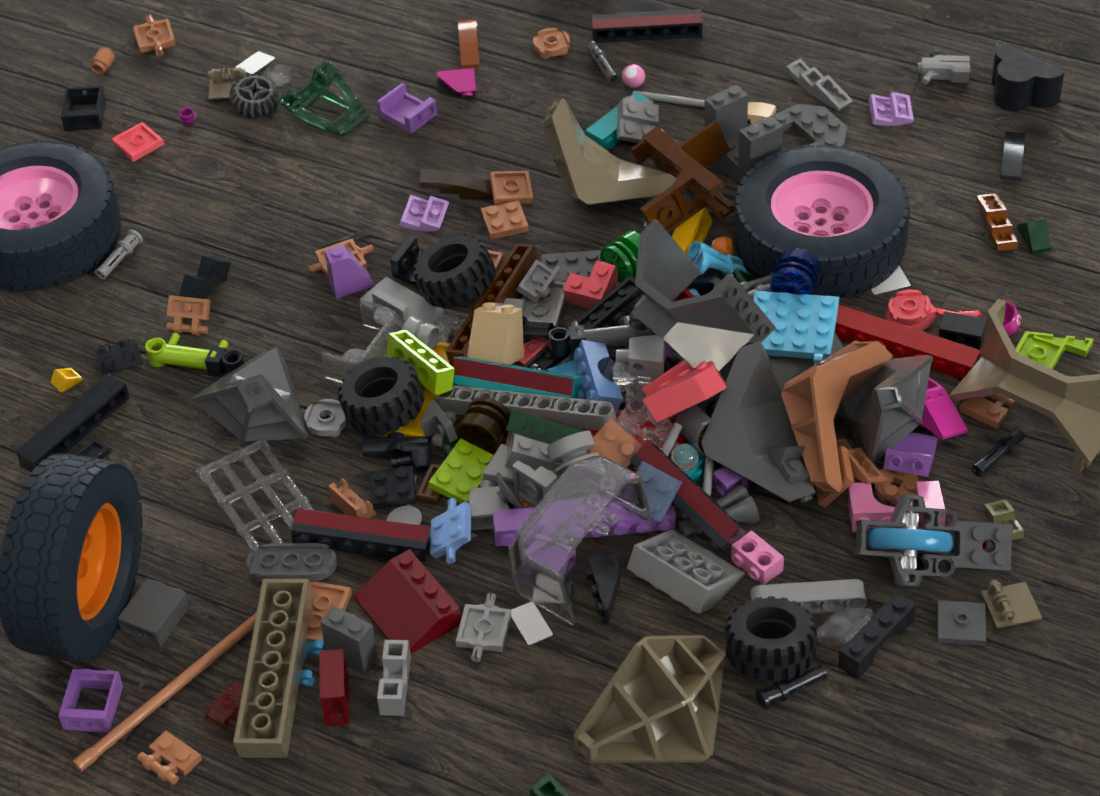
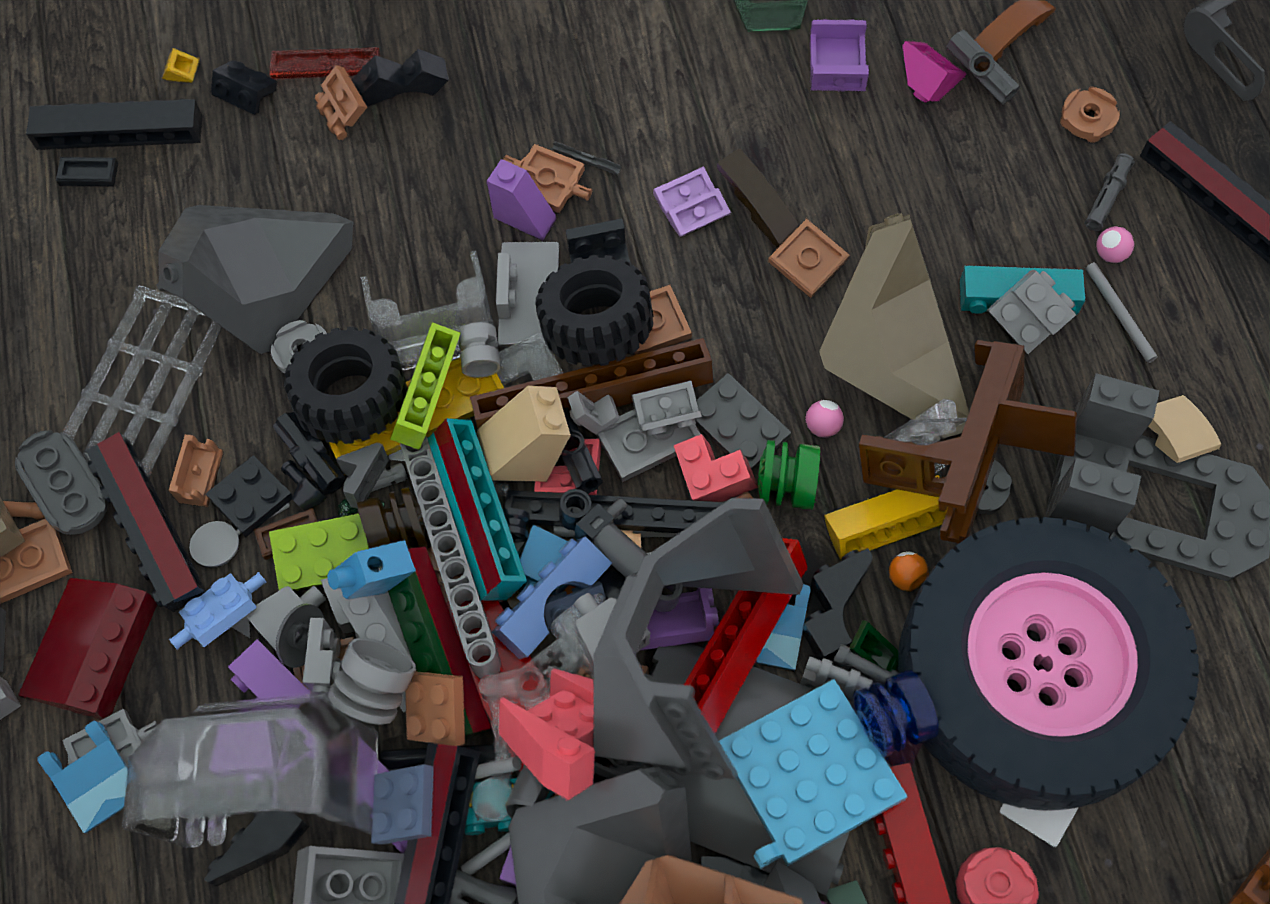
camera: 50 degrees right, 20 degrees up
lime piece [145,333,244,377] -> none
nougat plate [481,200,529,240] -> none
medium azure piece [687,241,746,276] -> none
none -> dark azure flag [38,721,144,834]
none -> clear red tile [270,47,380,79]
none -> dark azure torso [327,541,416,599]
none -> bright pink piece [805,400,844,438]
none -> clear hinge [883,399,967,444]
none -> dark grey piece [946,29,1020,105]

